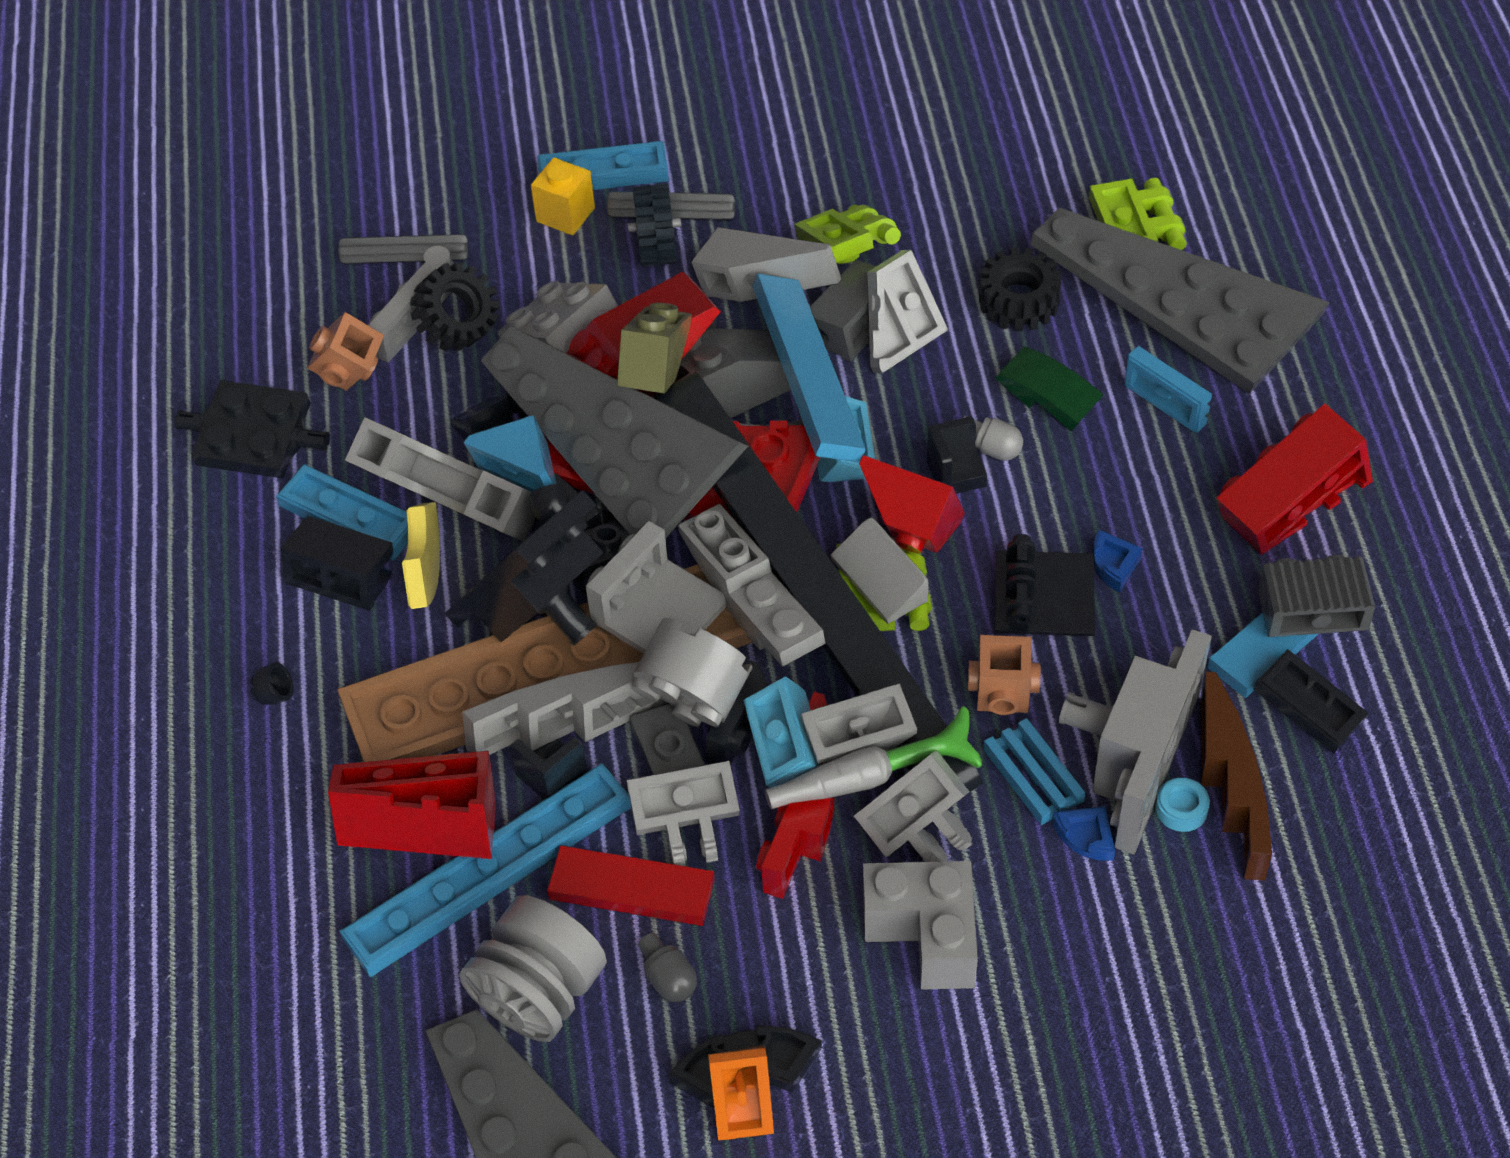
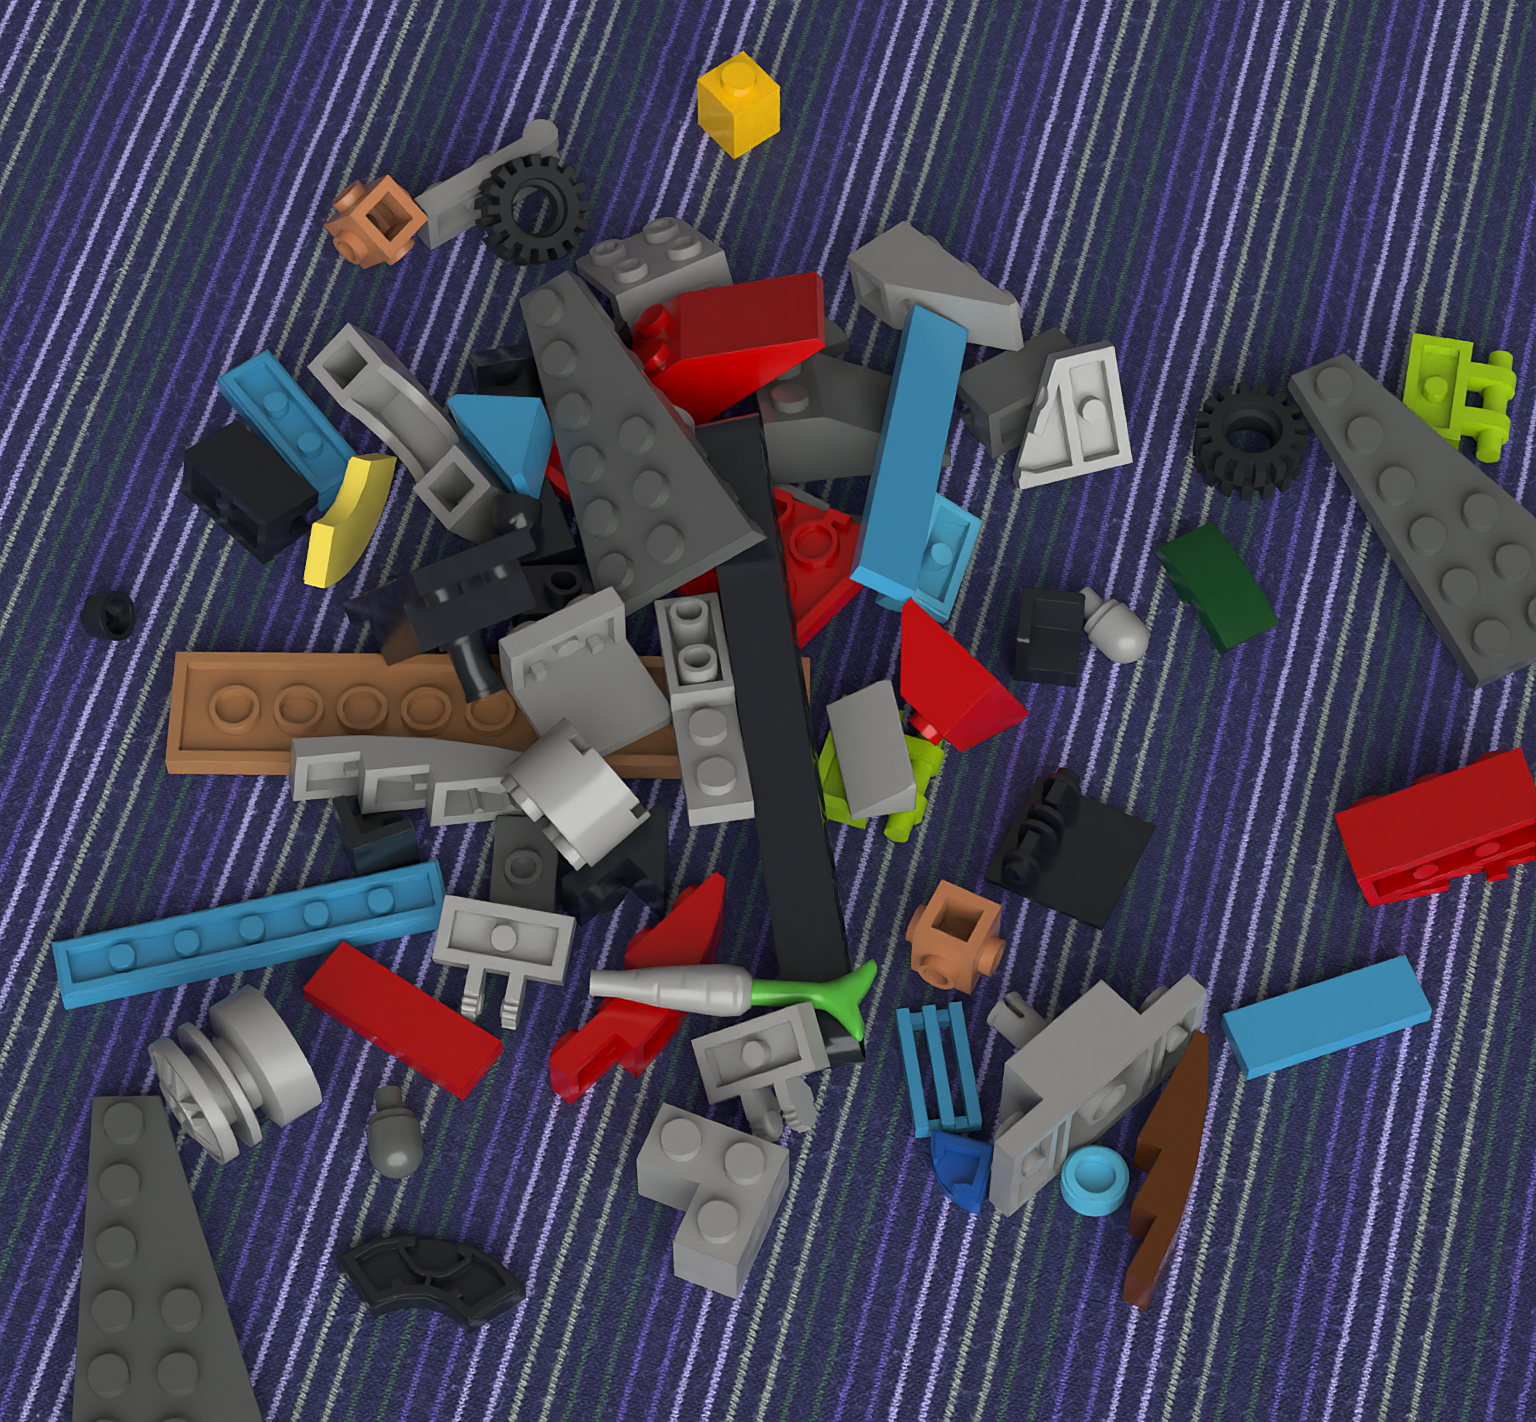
camera: 20 degrees right, 5 degrees up
black plate [174,380,330,479] -> none
red wedge [328,751,496,859] -> none
dark grey axle [338,234,469,264] -> none
dark azure tile [537,141,669,190] -> none
dark grey axle [607,191,735,220] -> none
olive slope [617,303,692,393] -> none
black wheel [628,184,681,267] -> none
orange slope [708,1045,774,1141] -> none
medium azure slope [743,676,823,788] -> none
lime plate [794,204,901,264] -> none
light grey slope [801,683,917,764] -> none
blue tile [1093,530,1143,593] -> none
dark azure tile [1124,346,1212,433] -> none
black plate [1253,649,1369,754] -> none
dark grey brick [1258,555,1375,637] -> none

